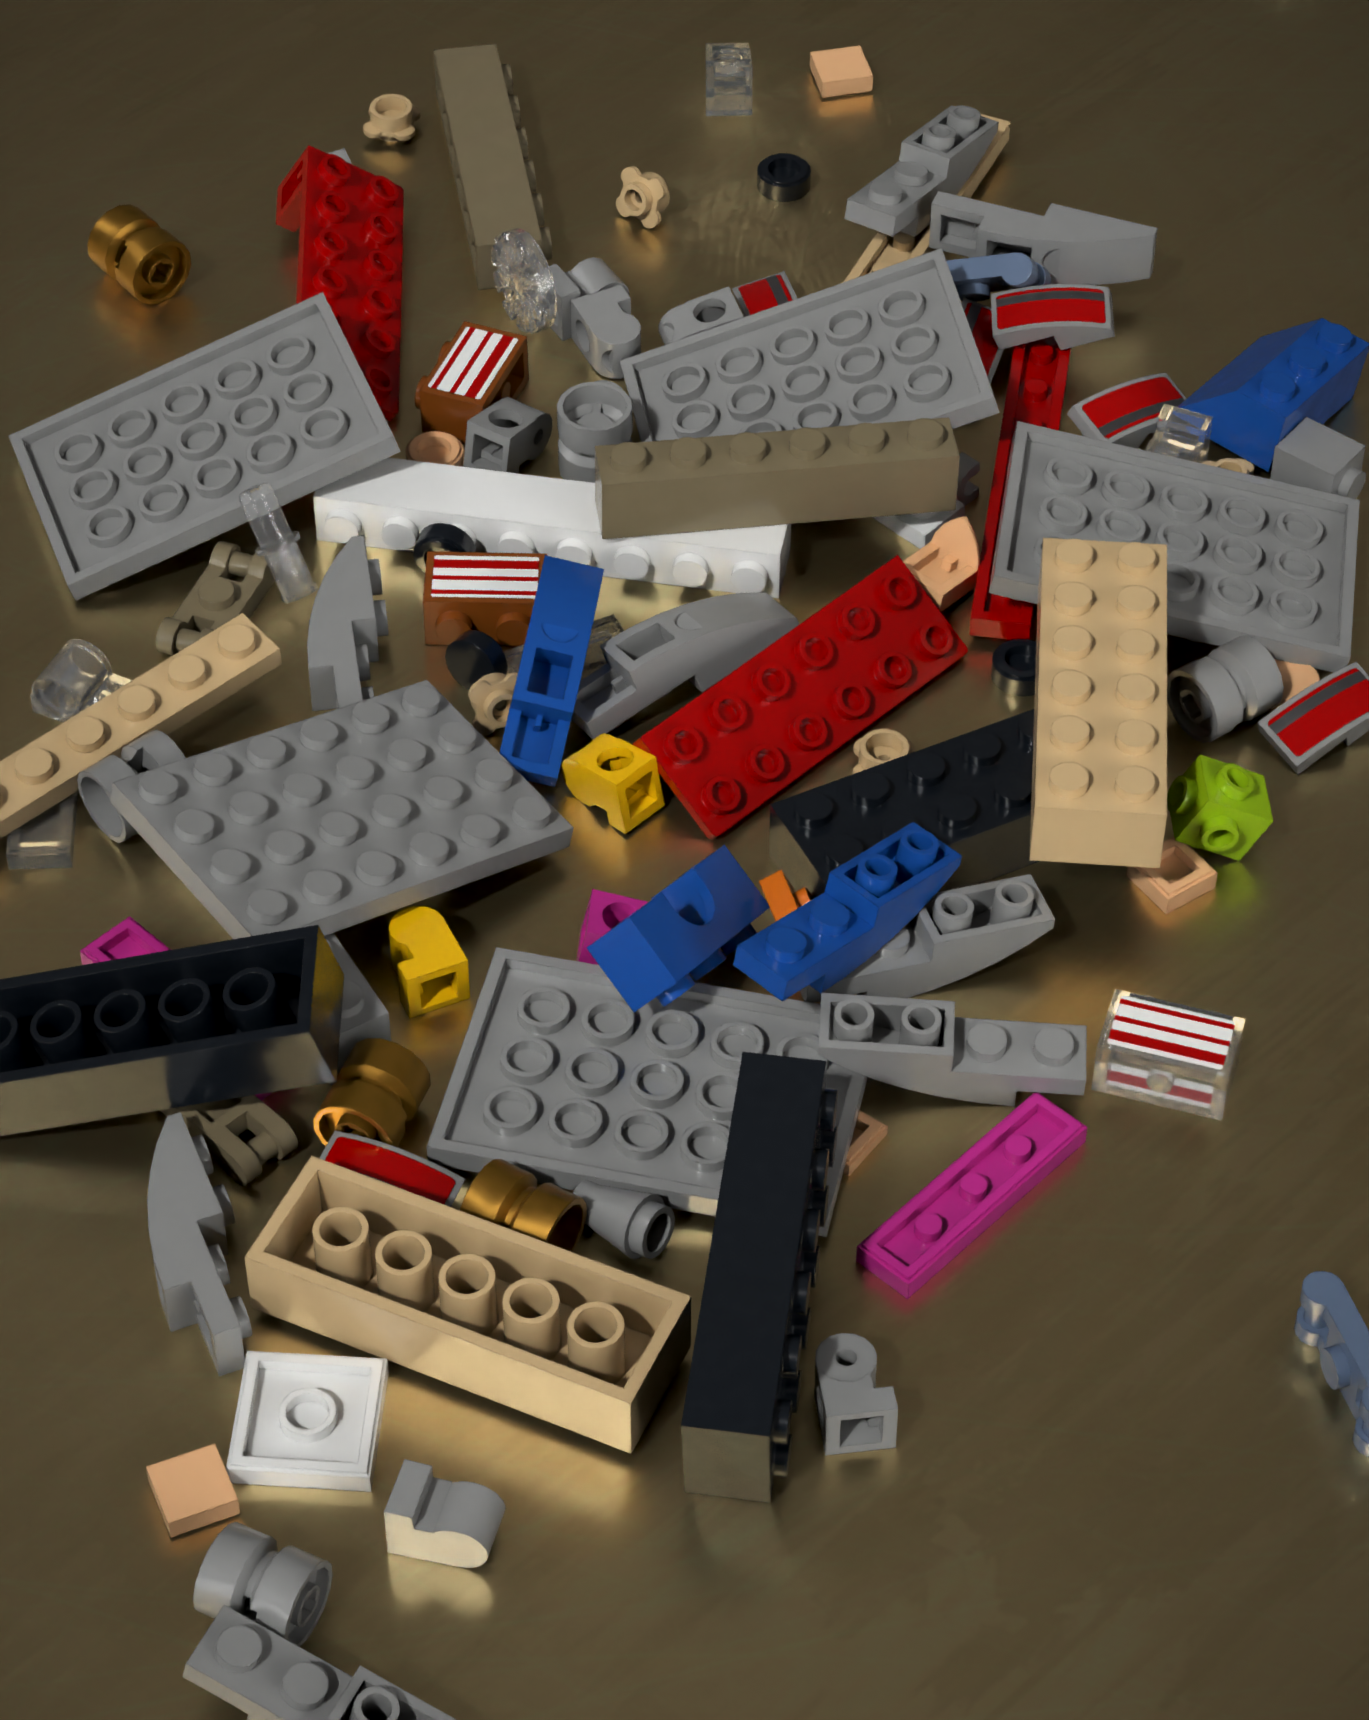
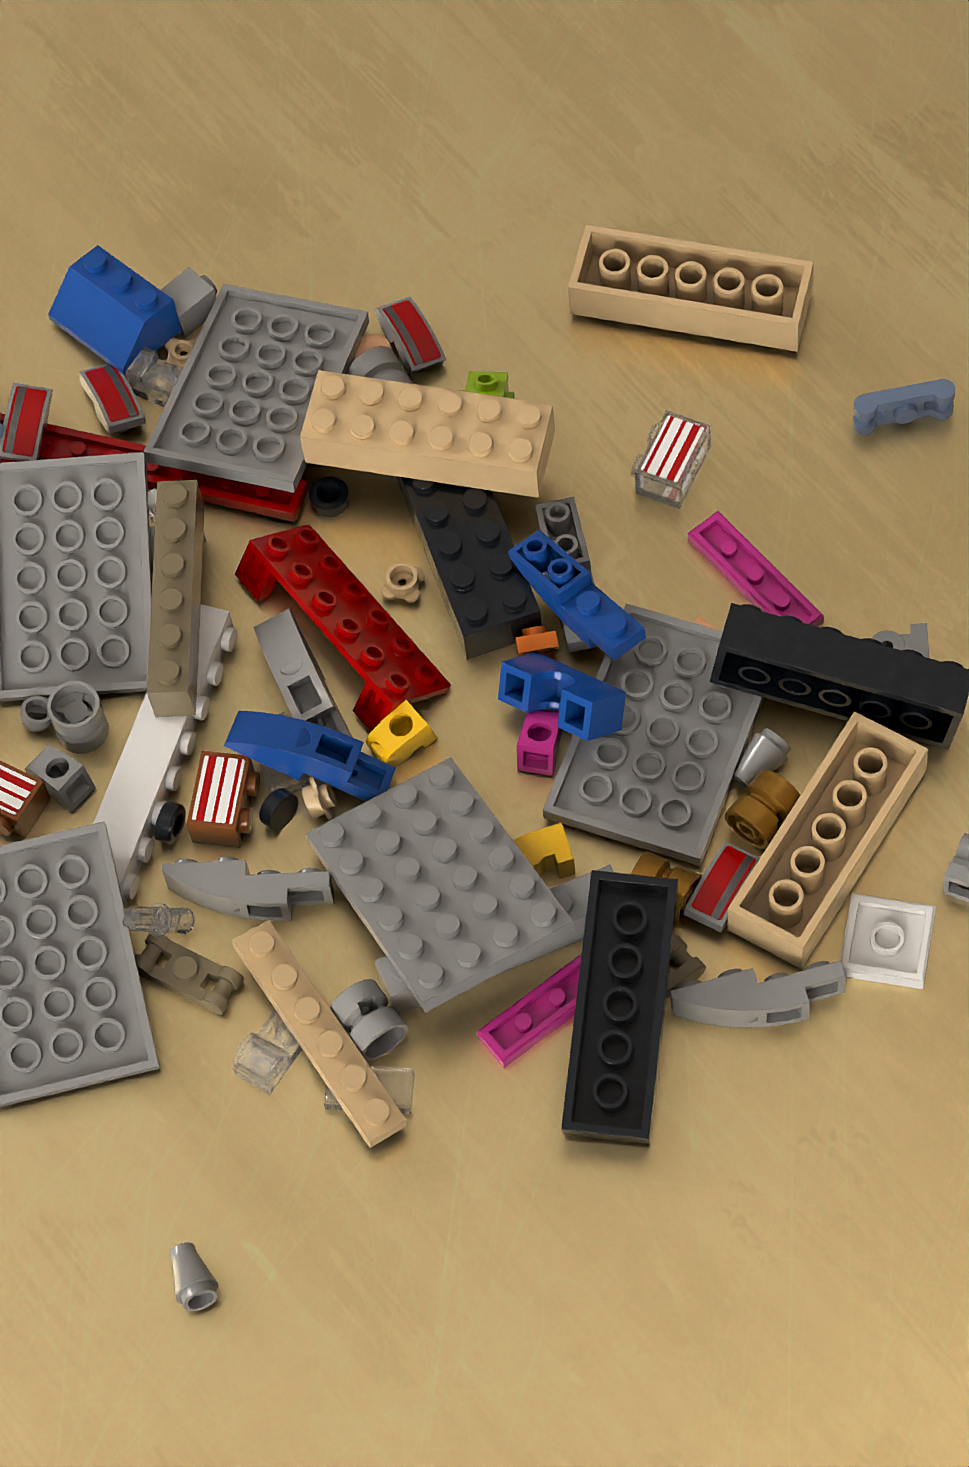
camera: 75 degrees left, 15 degrees up
light nougat tile [146,1443,240,1537] -> none
light nougat tile [405,431,464,467] -> none
light grey slope [818,993,1087,1106] -> none
light nougat plate [903,516,981,612] -> none

